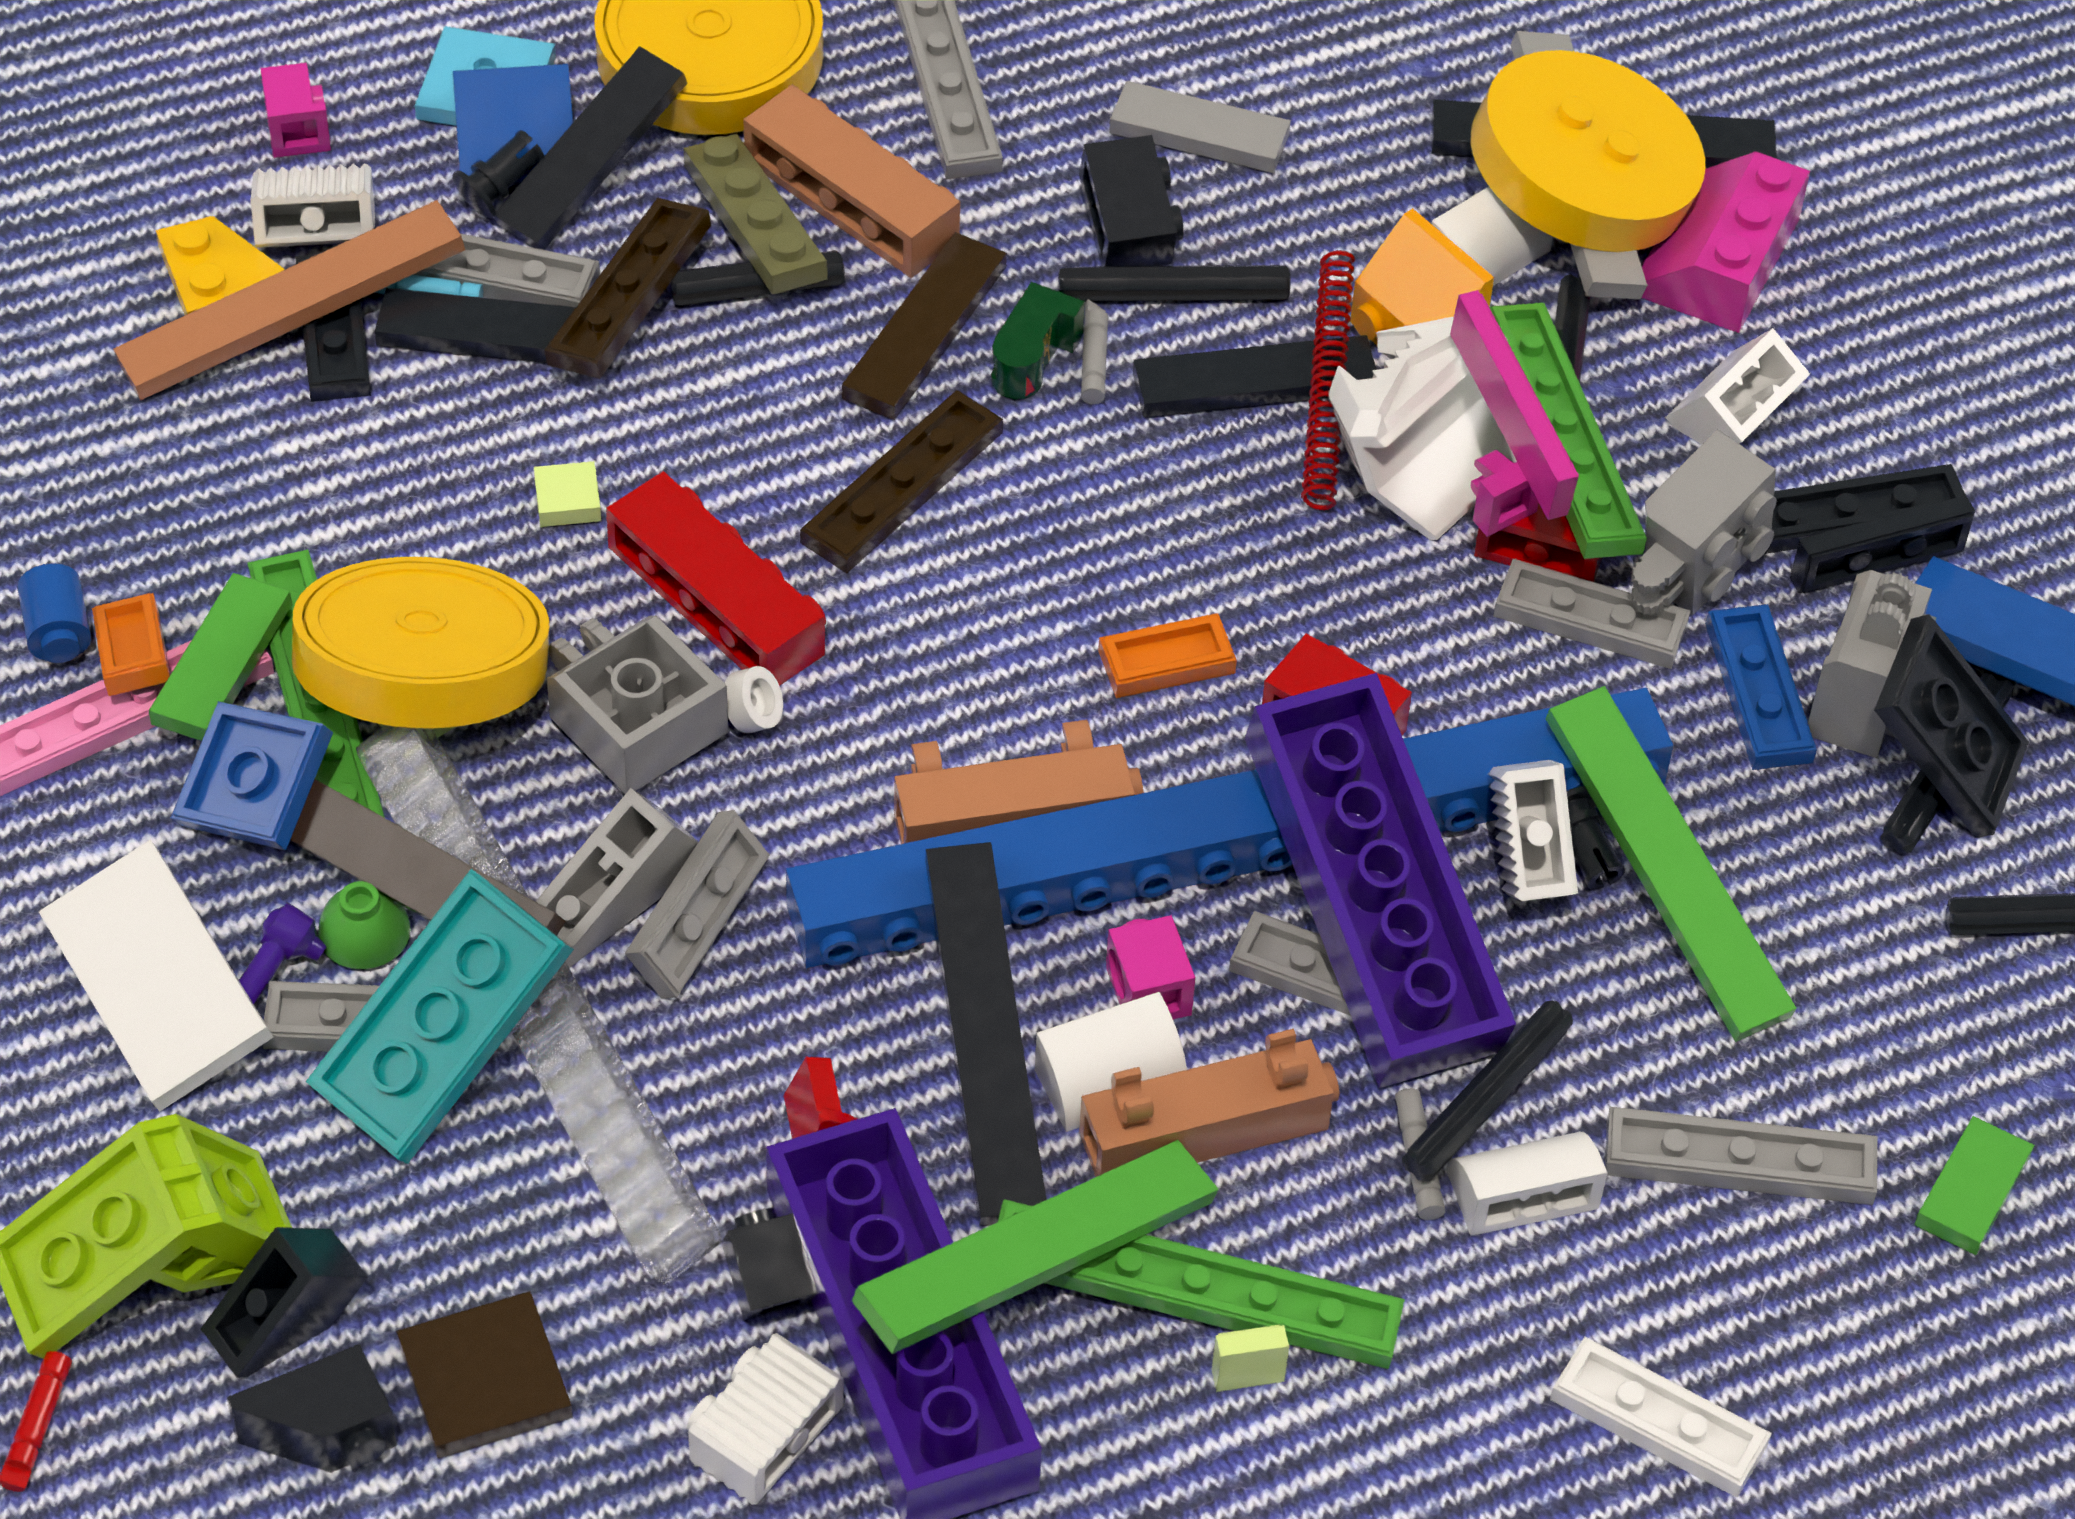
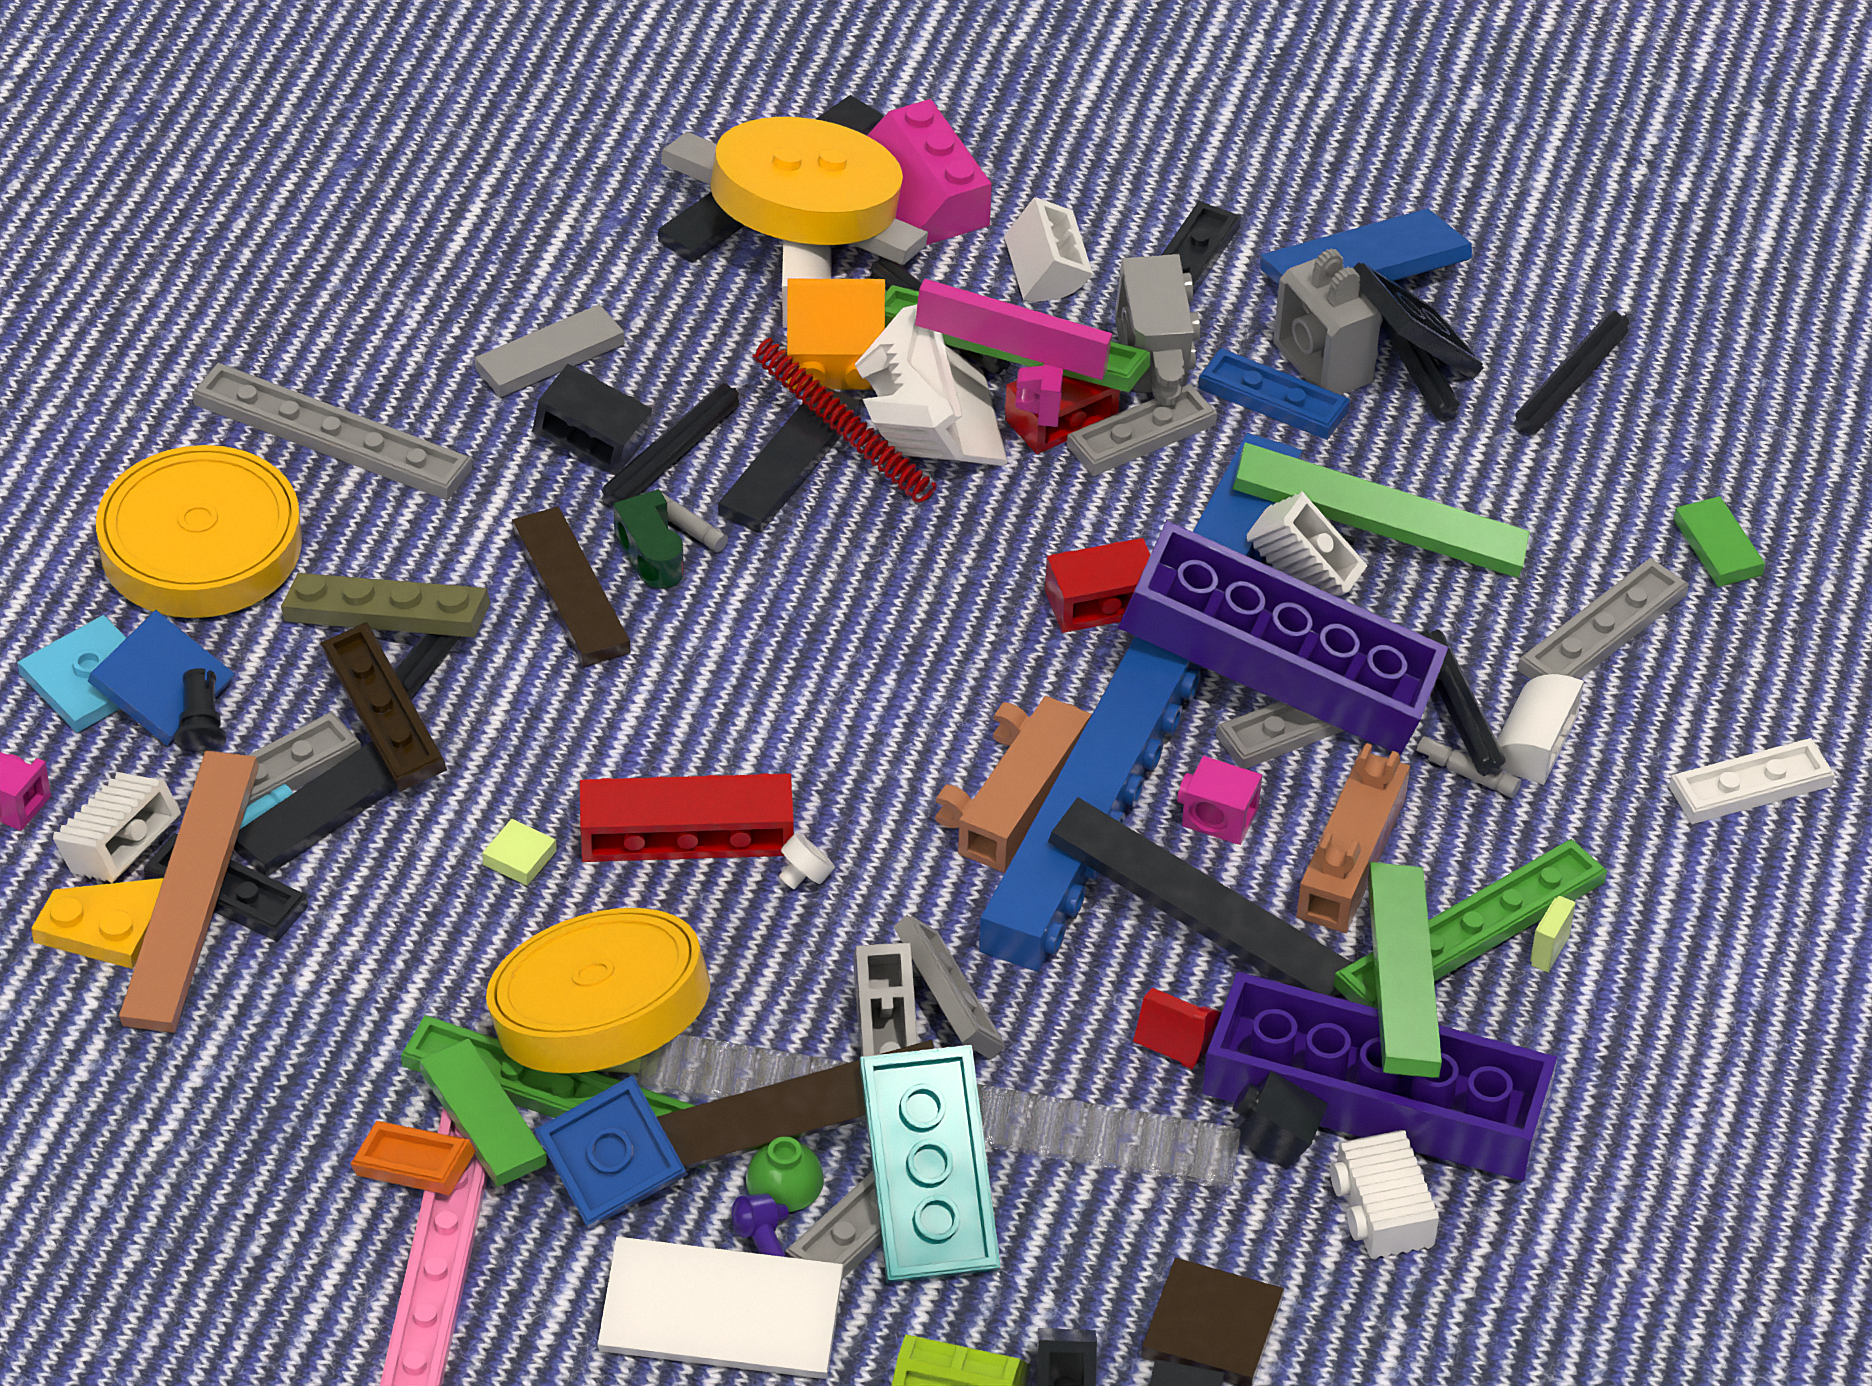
camera: 50 degrees left, 5 degrees down
blue brick [17,563,91,663] -> none
black tile [493,46,688,250] -> none
light grey hinge [547,615,728,794] -> none
nougat brick [744,84,960,278] -> none
dark brown tile [800,390,1003,574] -> none
white brick [1035,992,1187,1132] -> none
orange tile [1098,613,1237,698] -> none
black tile [1790,495,1975,594] -> none

